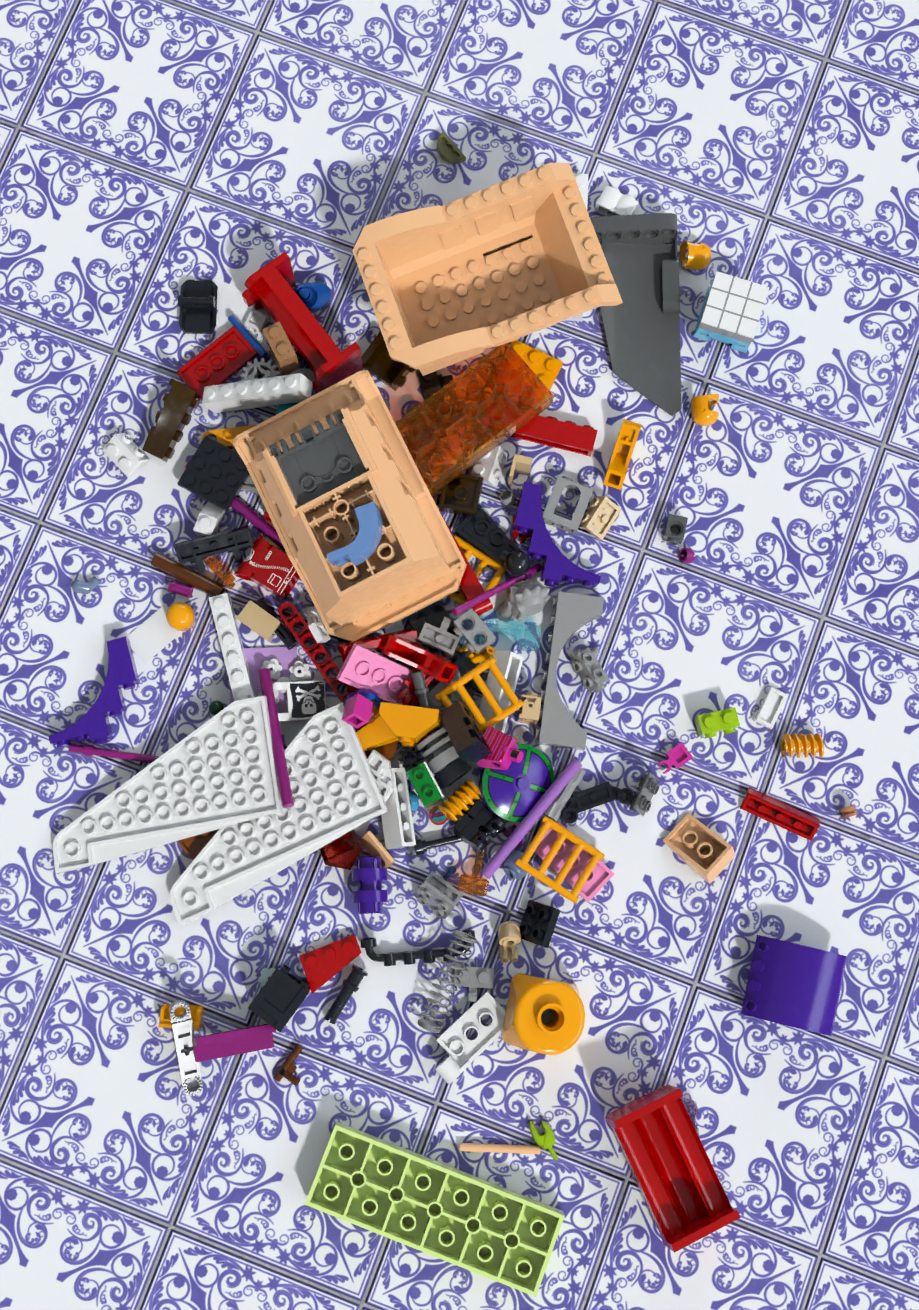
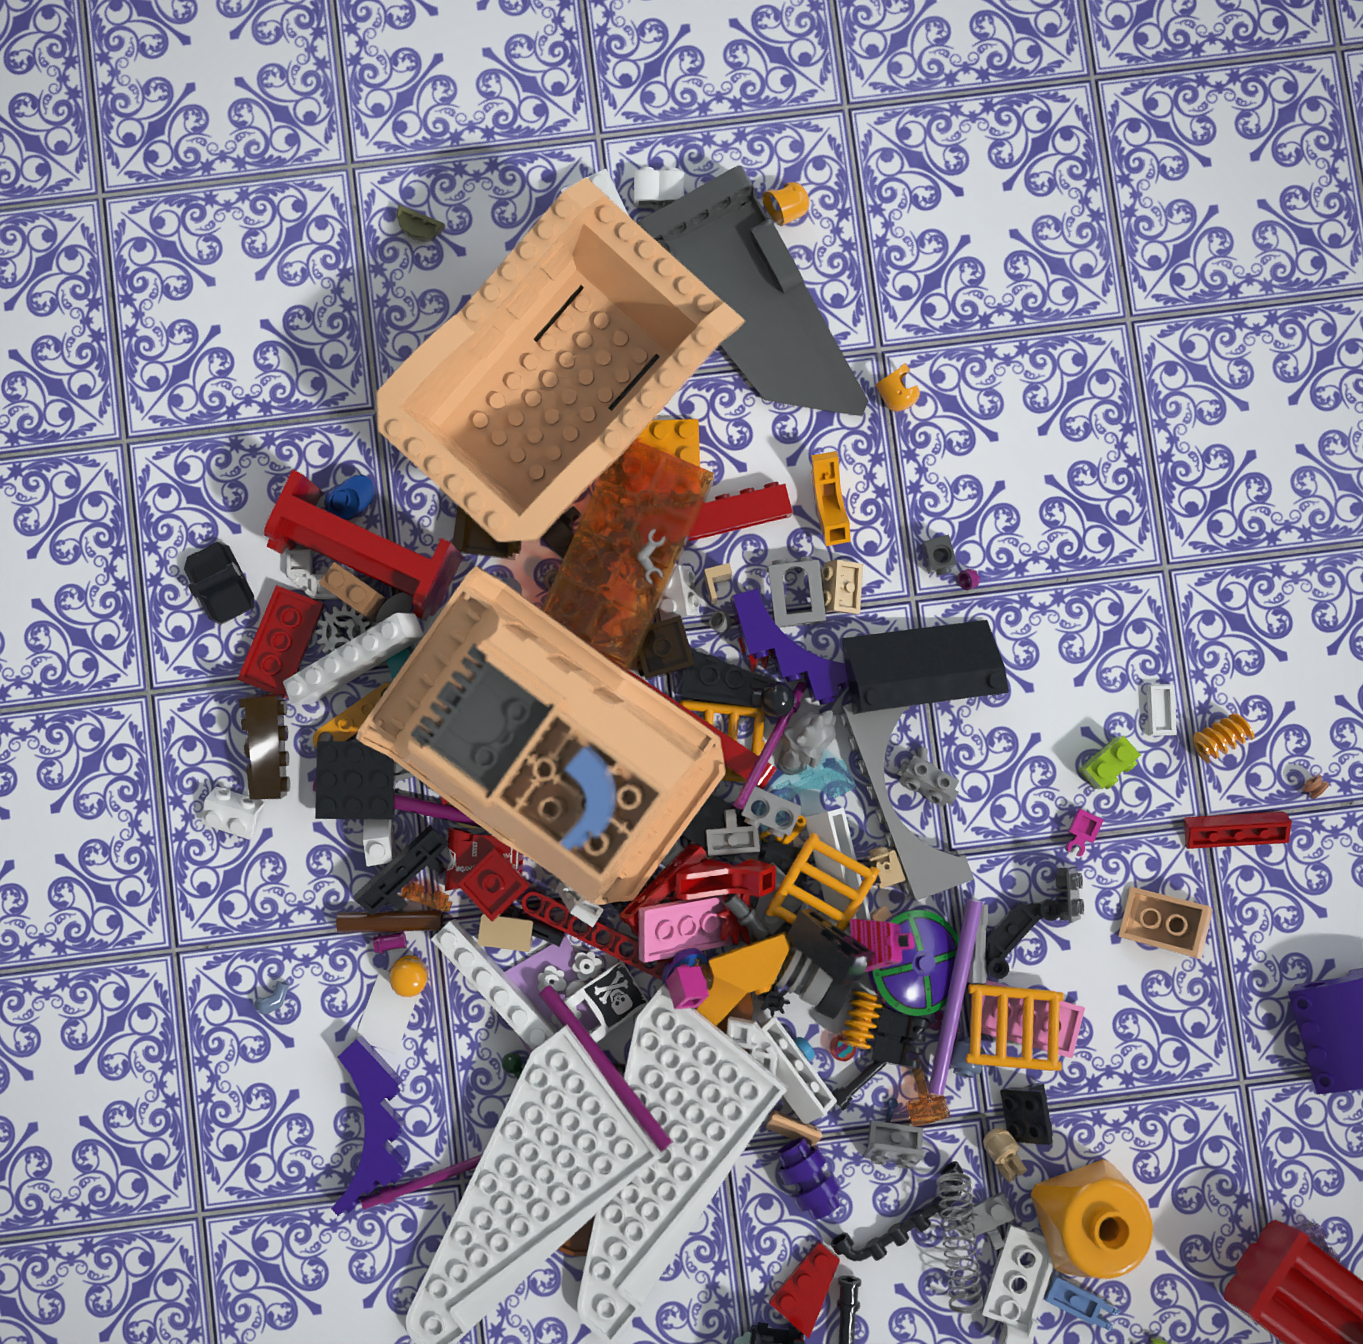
camera: 25 degrees left, 5 degrees up
blue bar [228,314,268,358] -> none
clear red slope [320,829,363,870] -> none
green piece [406,762,444,809] -> none
white piece [693,271,769,353] -> none
none -> red plate [456,847,531,922]
none -> light grey arm [636,529,665,586]
none -> black slope [842,620,1009,715]
none -> medium blue hinge [1044,1274,1120,1331]

